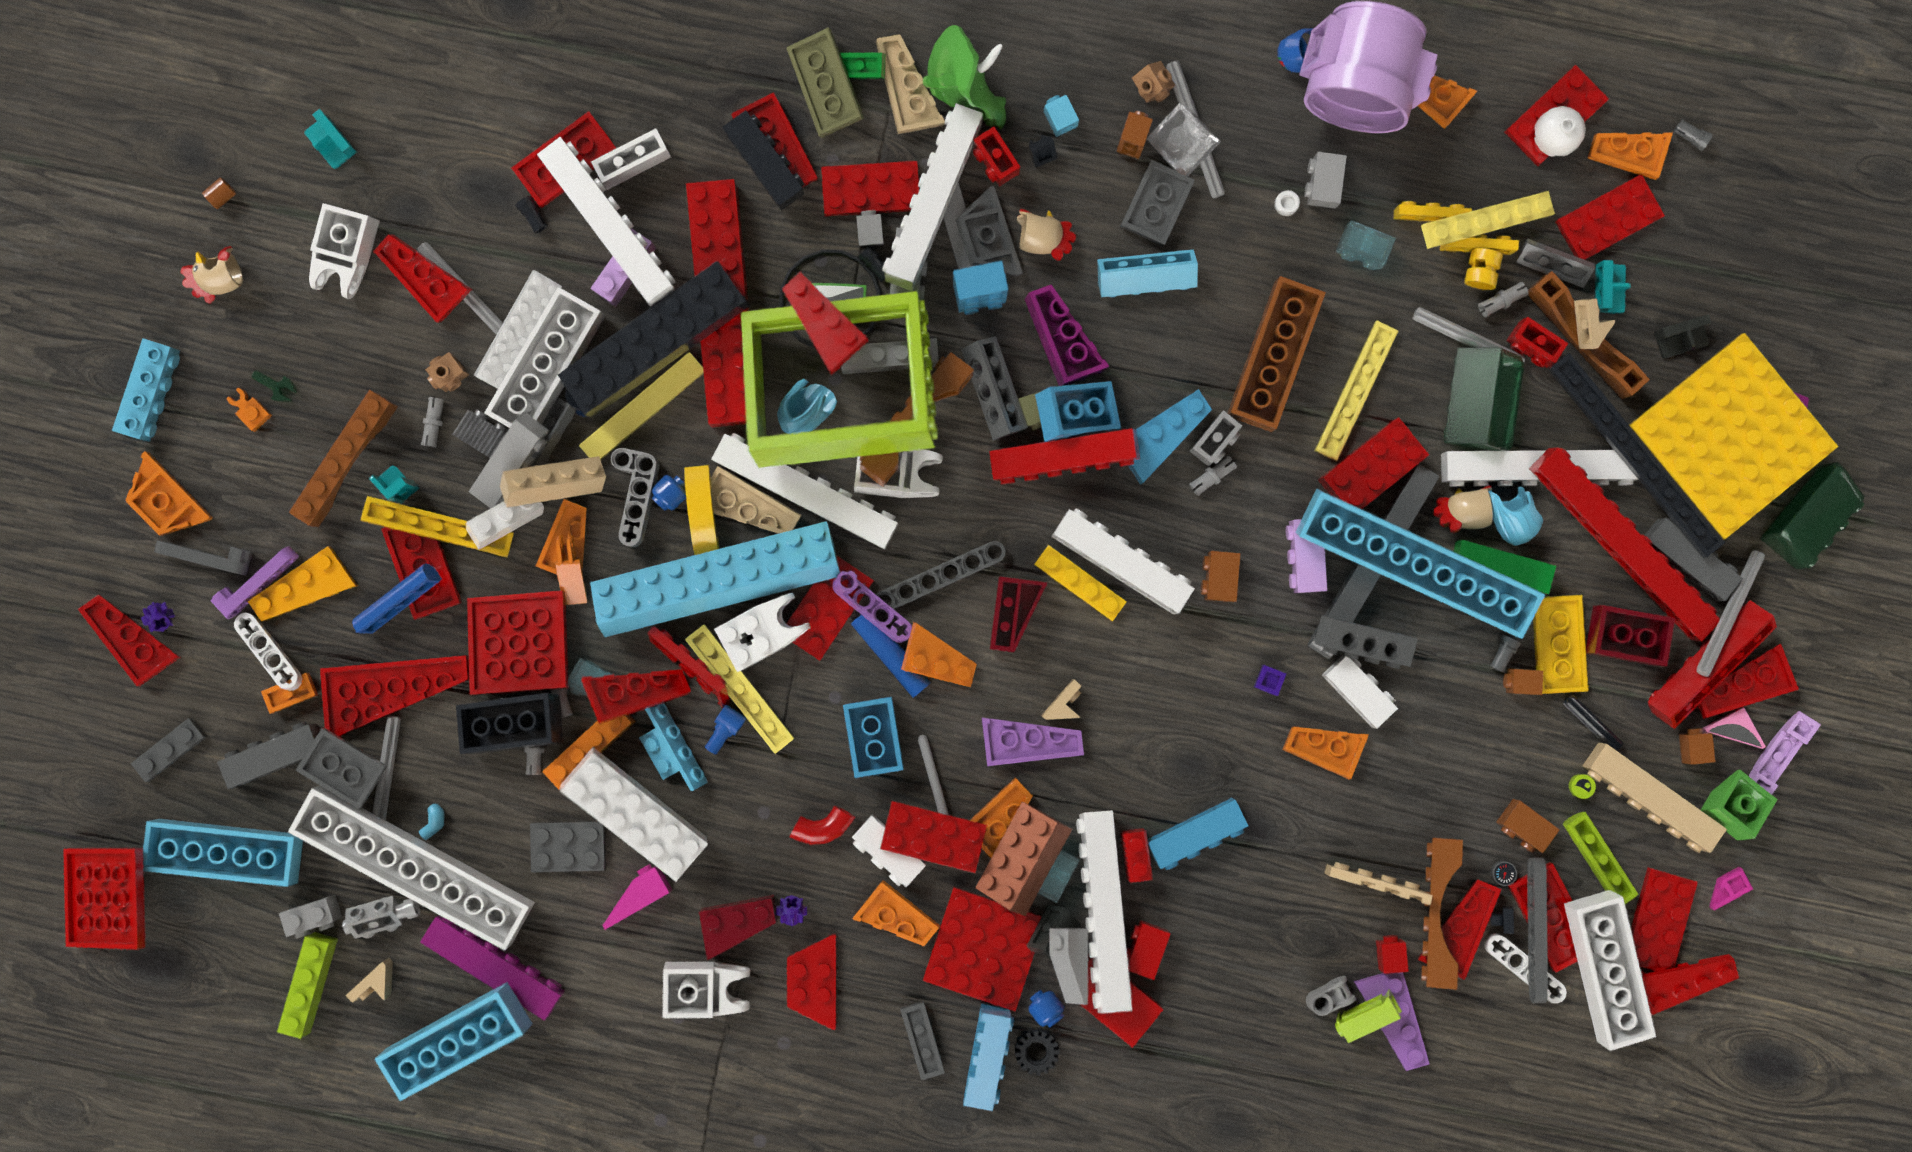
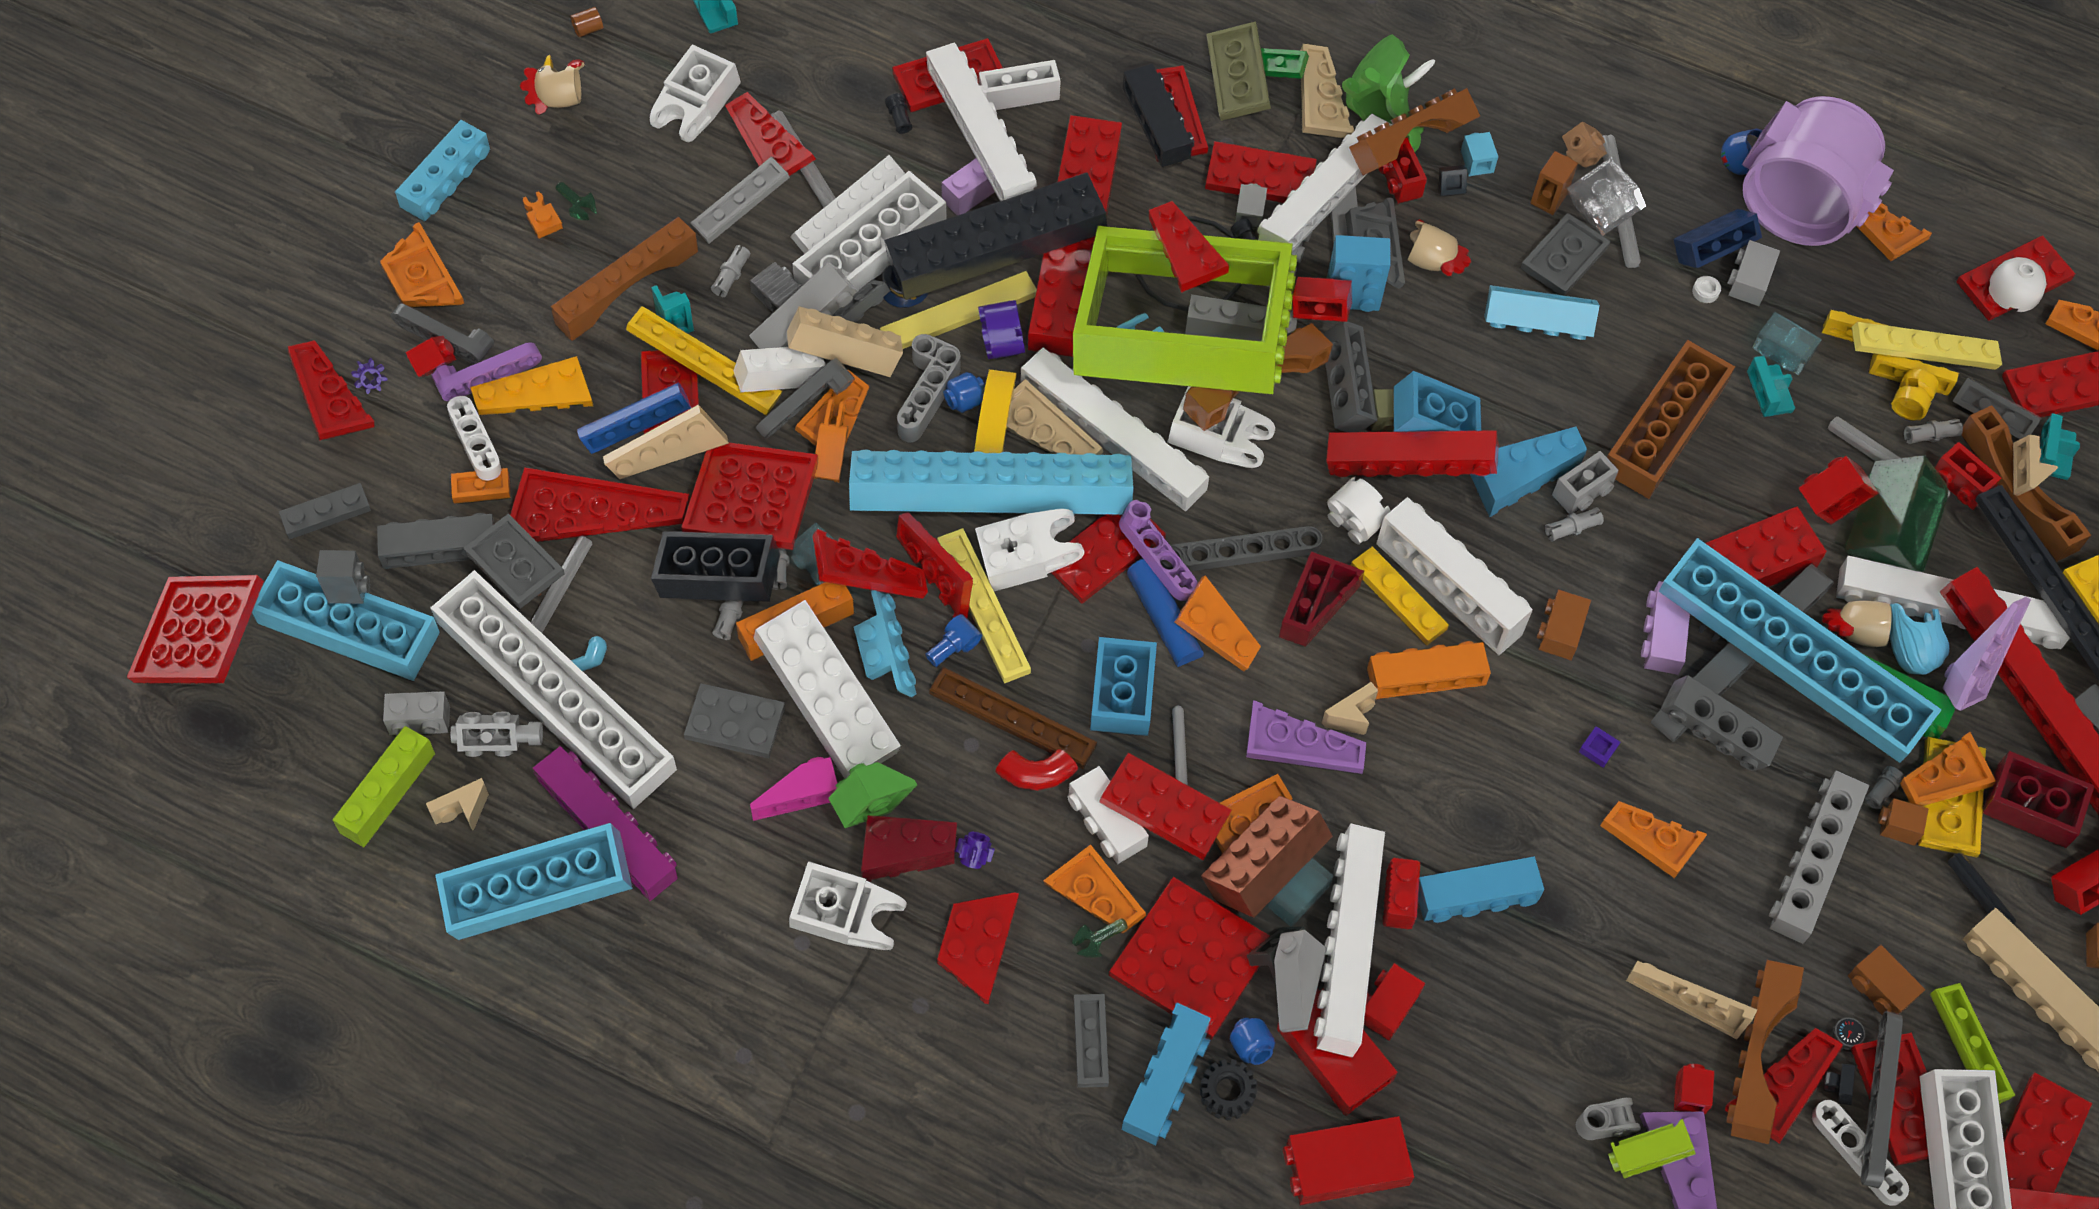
camera: 20 degrees right, 25 degrees down
medium nougat brick [425,352,469,392] -> none
magenta wedge [1024,285,1109,386] -> none
light yellow tile [1314,321,1398,461] -> none
white brick [1322,655,1398,729] -> none
lime tile [1569,774,1596,799] -> none
none -> dark grey brick [316,550,370,604]
none -> red brick [405,336,456,377]
none -> tan wing [603,405,729,479]
none -> light grey tile [691,157,790,244]
none -> dark grey beam [756,358,855,439]
none -> bright green slope [828,762,917,828]
none -> reddish brown tile [929,667,1097,769]
none -> dark purple brick [978,300,1025,360]
none -> clear green bar [1072,918,1128,958]
none -> red brick [1283,1116,1414,1205]
none -> red brick [1293,277,1352,322]
none -> white brick [1327,477,1391,544]
none -> dark orange arch [1349,88,1480,176]
none -> orange brick [1367,641,1491,699]
none -> dark blue brick [1673,209,1762,268]
none -> teal panel [1747,356,1795,417]
none -> light grey brick [1769,771,1869,944]
none -> red brick [1799,456,1879,525]
none -> orange wing [1900,732,1996,806]
none -> lavender wedge [1943,597,2031,711]

